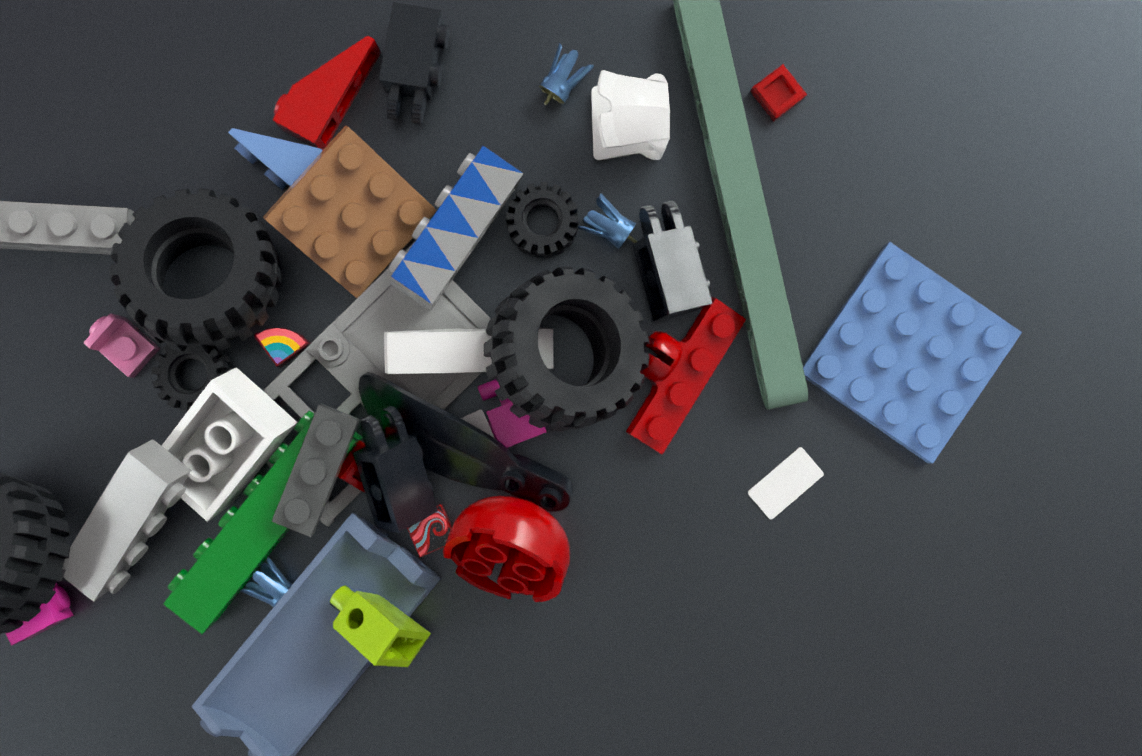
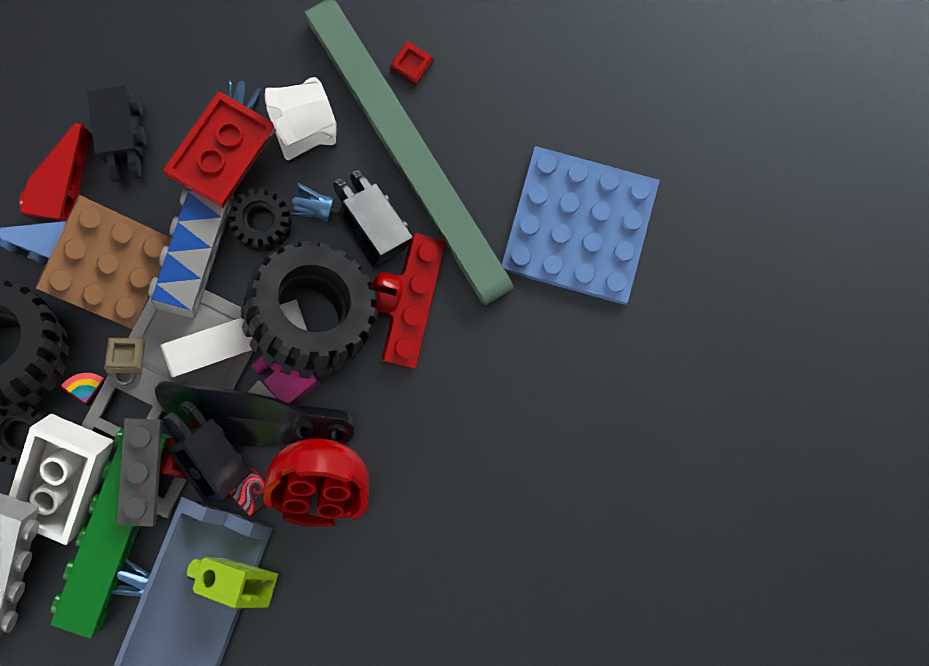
camera: 25 degrees left, 5 degrees down
white sticker [748,447,824,519] -> none
none -> dark tan tile [104,338,145,374]
none -> red plate [163,91,276,208]

